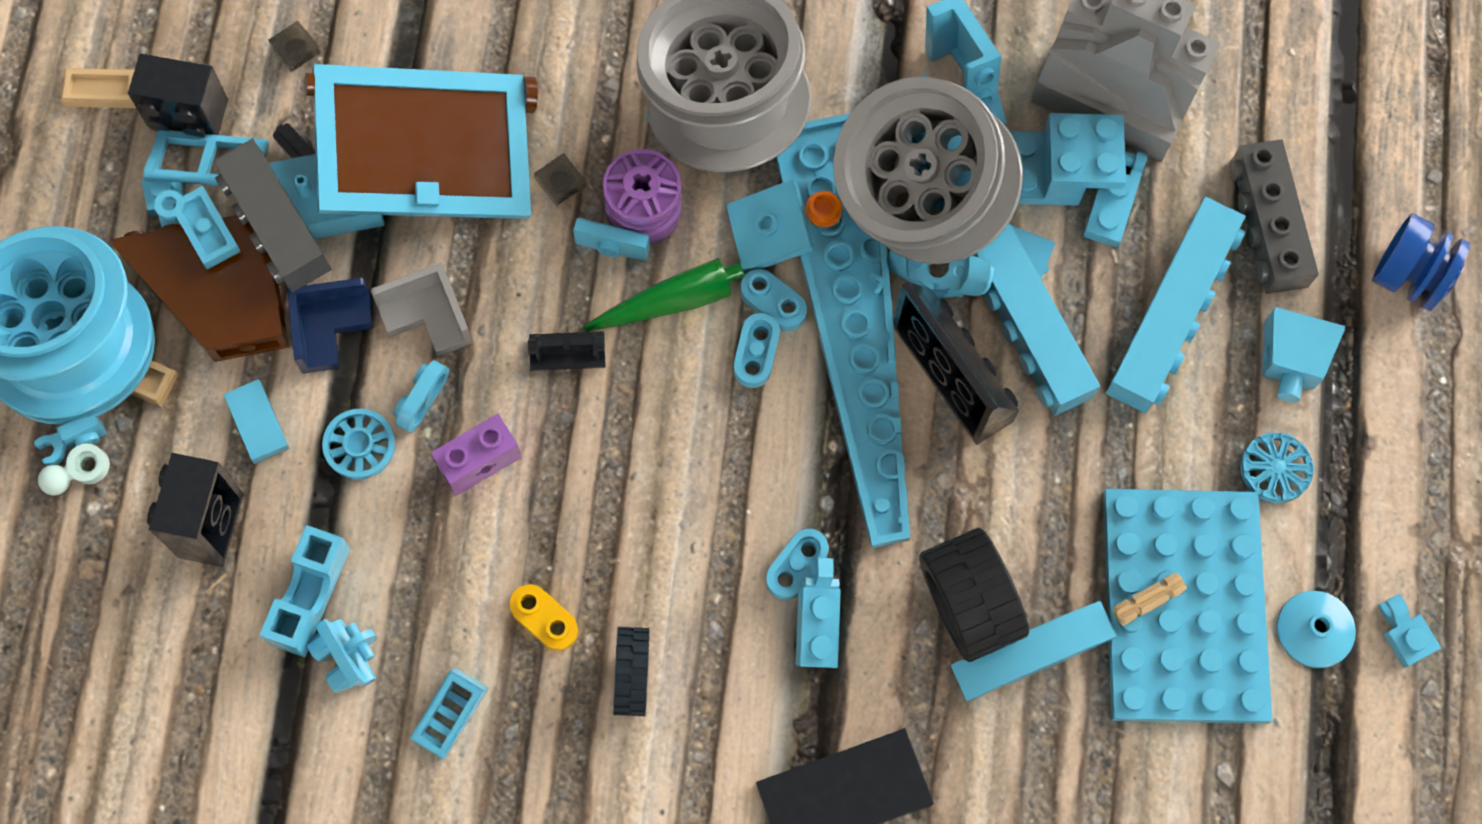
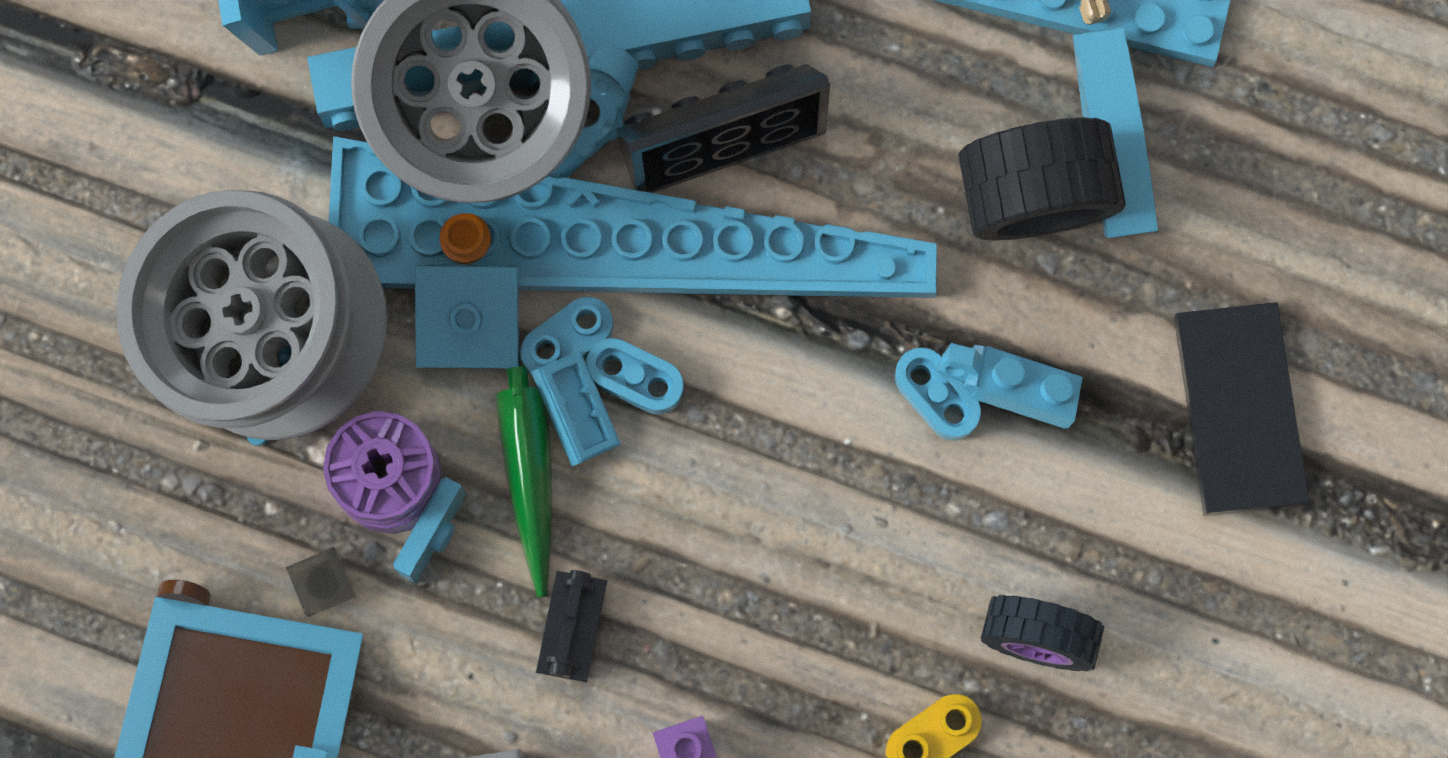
camera: 70 degrees left, 5 degrees up
none -> medium azure plate [531,351,621,466]

